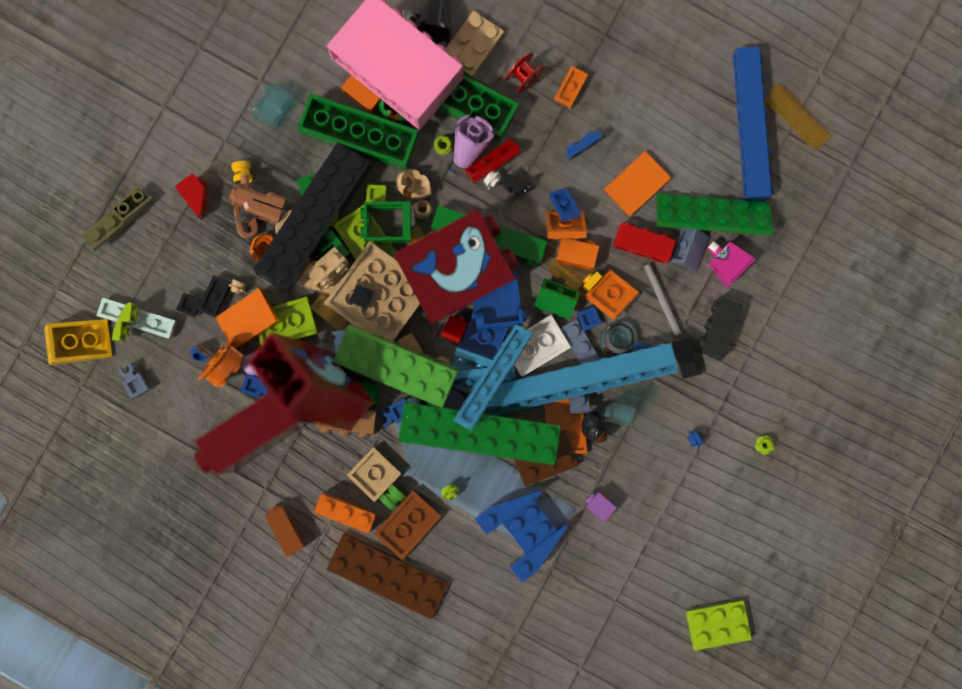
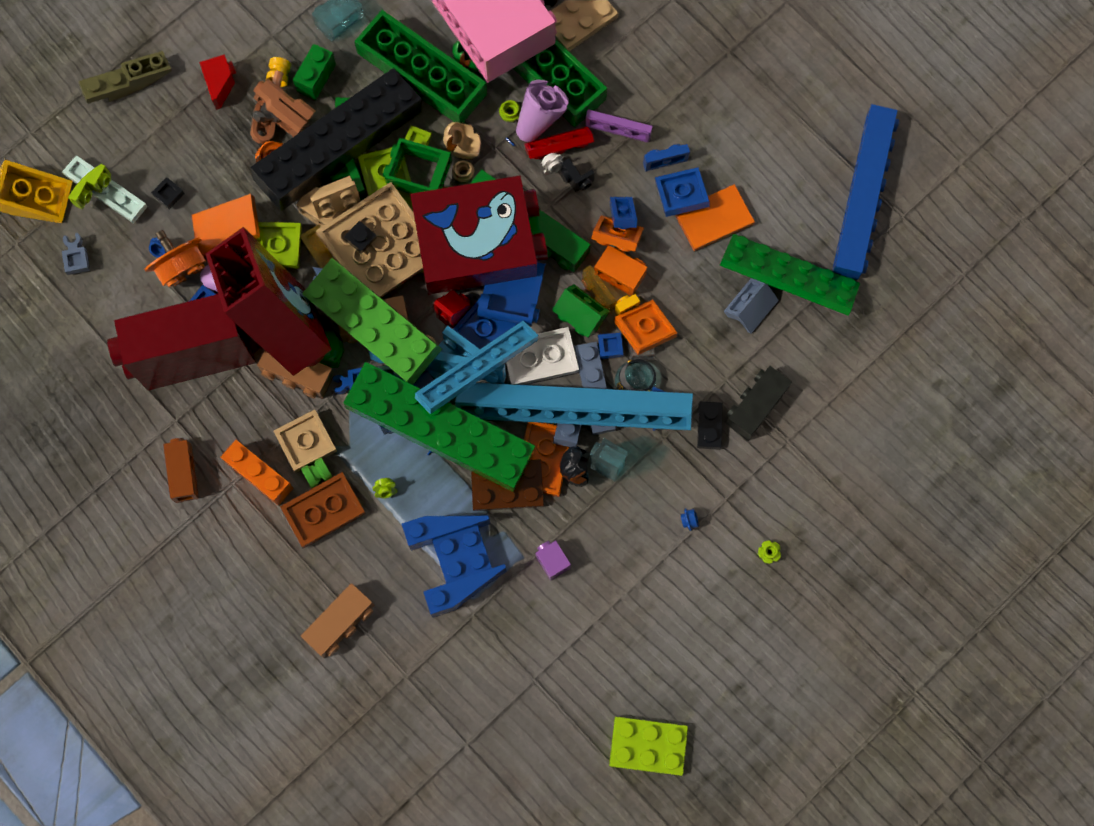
camera: 15 degrees right, 10 degrees down
black plate [197,275,231,318] -> none
tan plate [229,279,247,295] -> none
reddish brown plate [326,534,448,619] -> none
orange brick [341,75,381,115] -> none
red piece [505,52,546,93] -> none
orange plate [554,66,588,109] -> none
red brick [612,222,676,265] -> none
light grey bar [644,264,682,336] -> none
dark pink torso [706,240,755,287] -> none
clear yellow plate [765,83,830,151] -> none
none -> green brick [293,44,336,100]
none -> medium nougat brick [301,583,375,658]
none -> medium lavender tile [585,109,652,142]
none -> blue plate [655,167,710,217]

